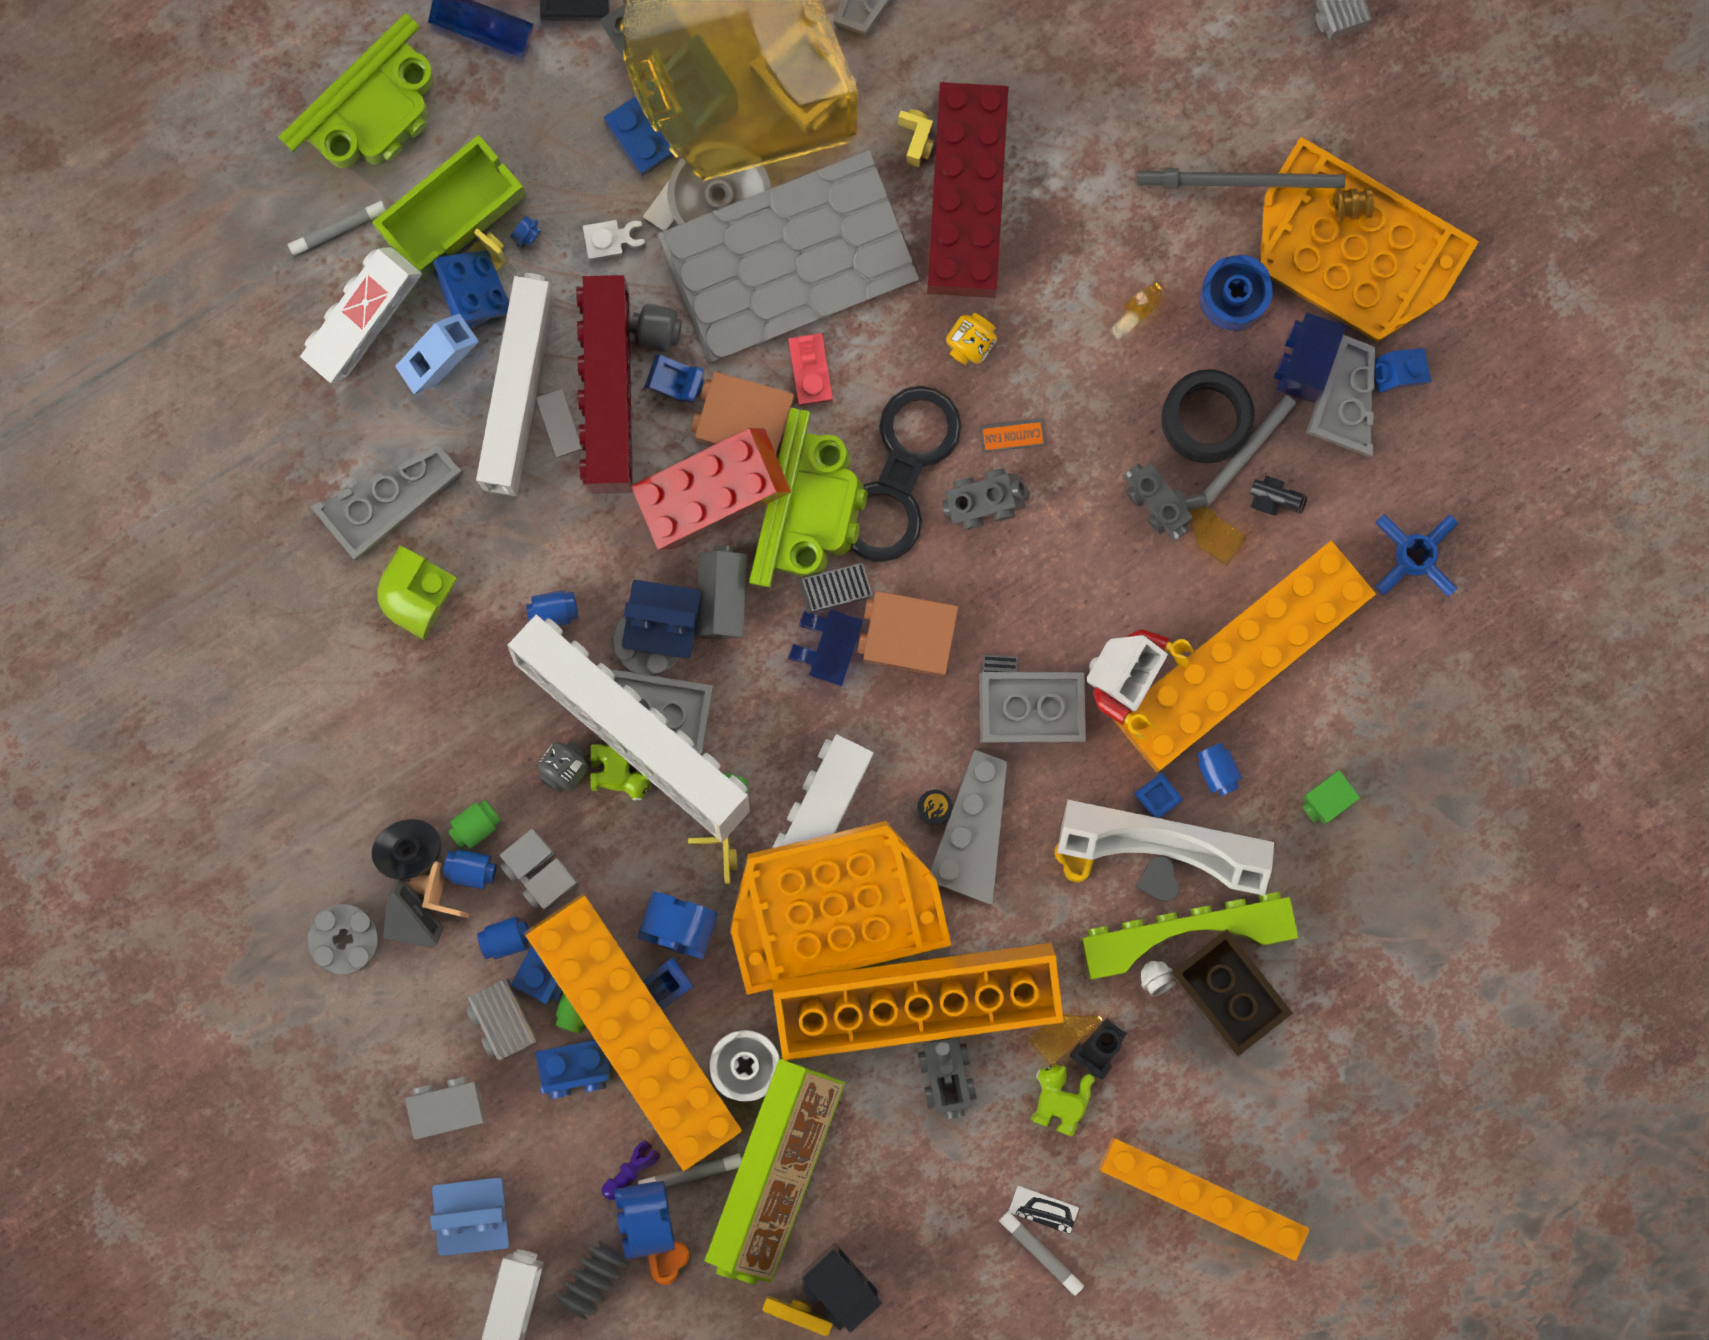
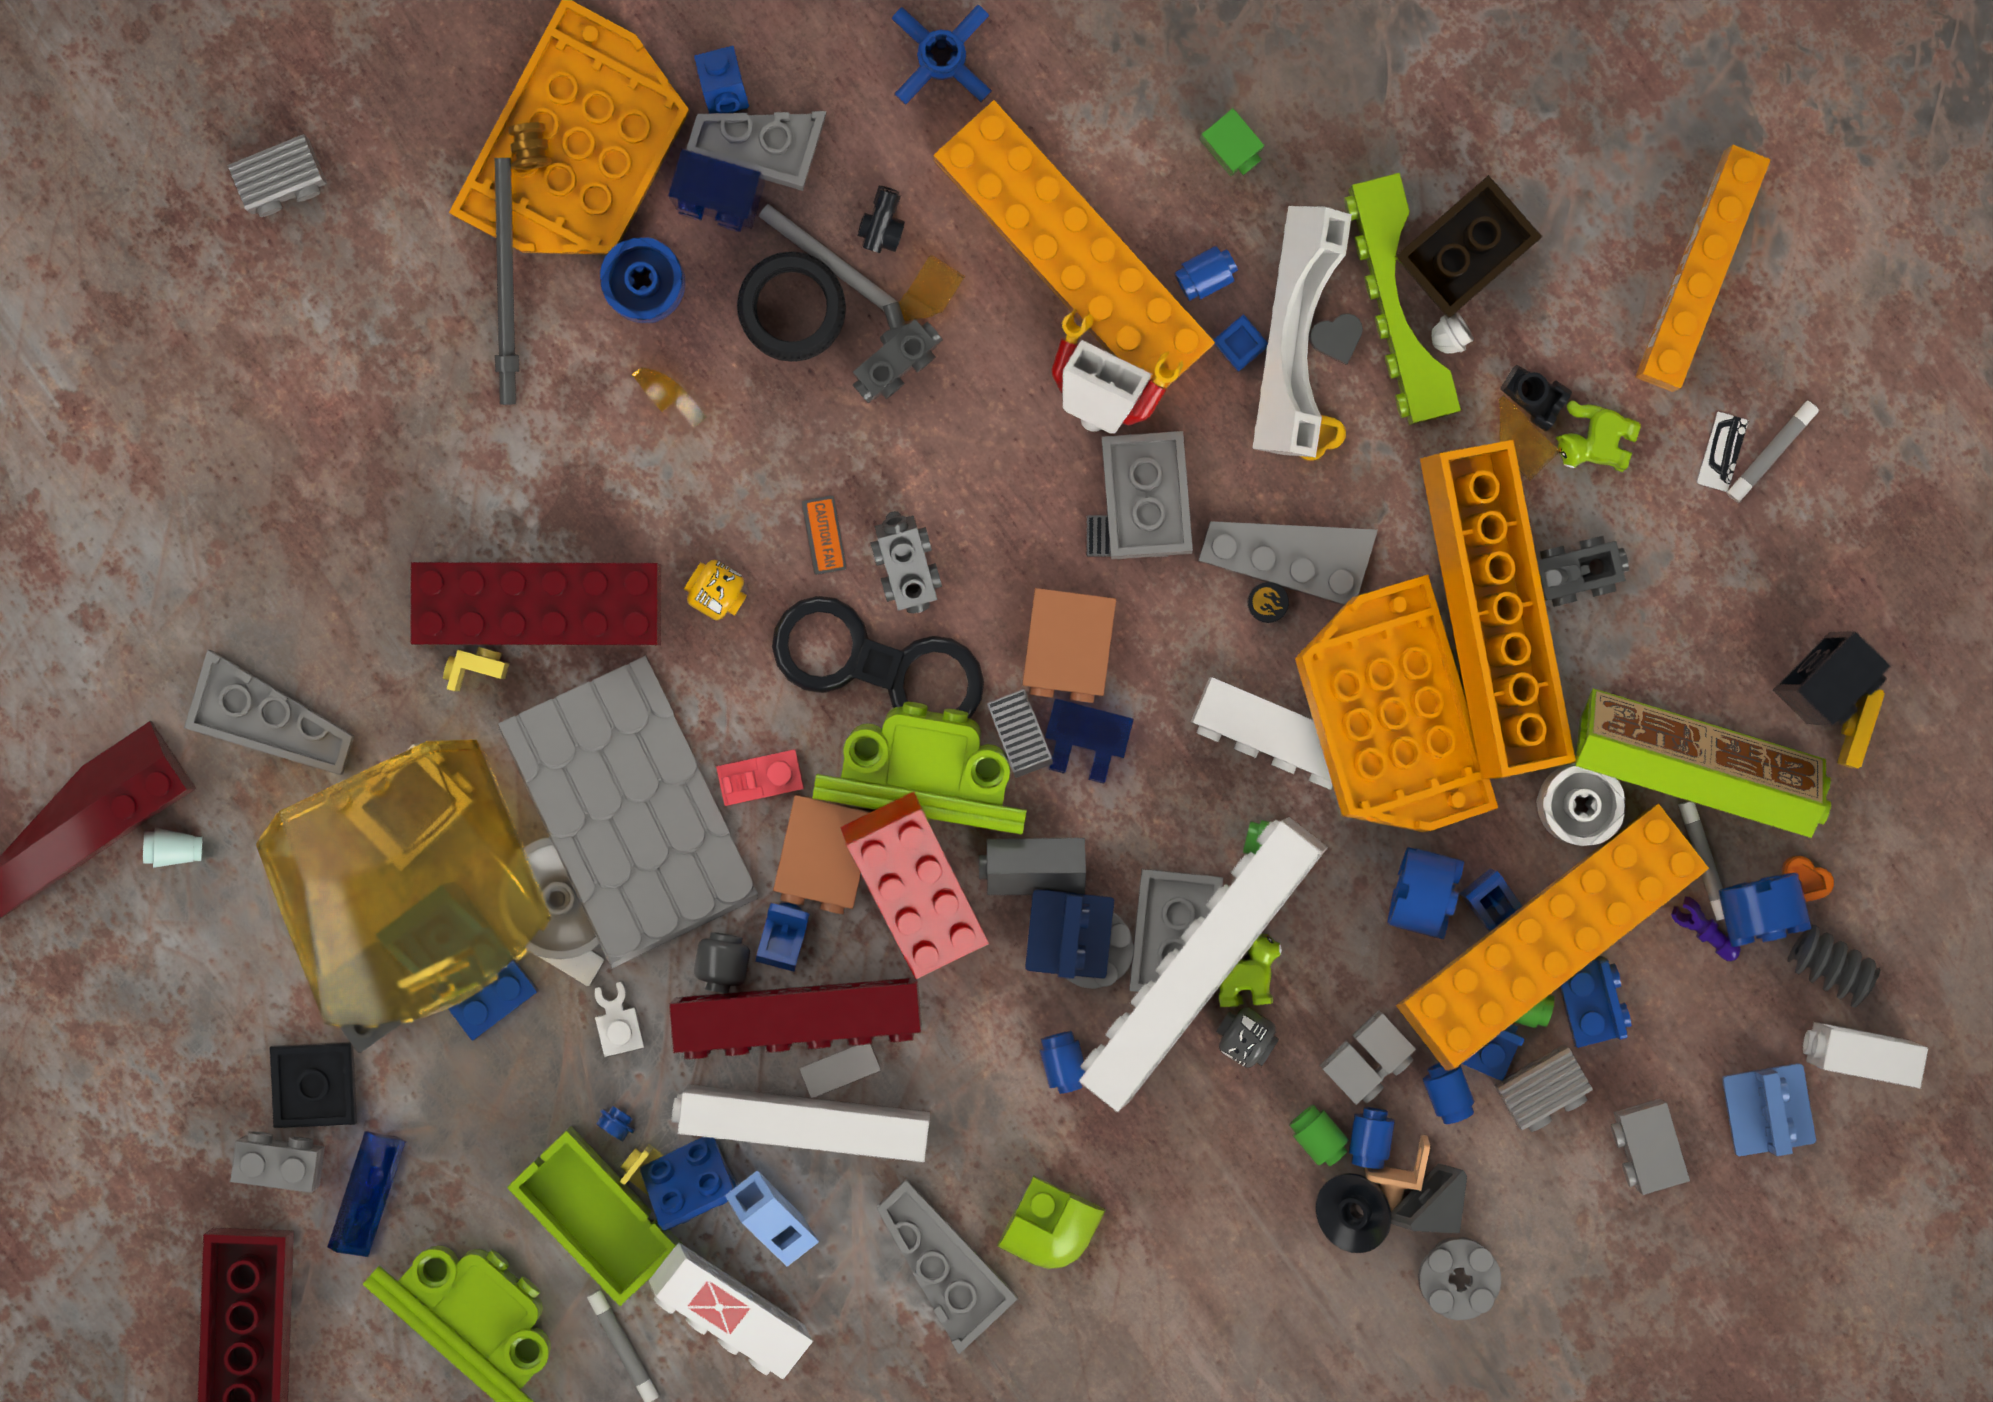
camera: 90 degrees left, 5 degrees up
light yellow bracket [688,837,737,885] -> none

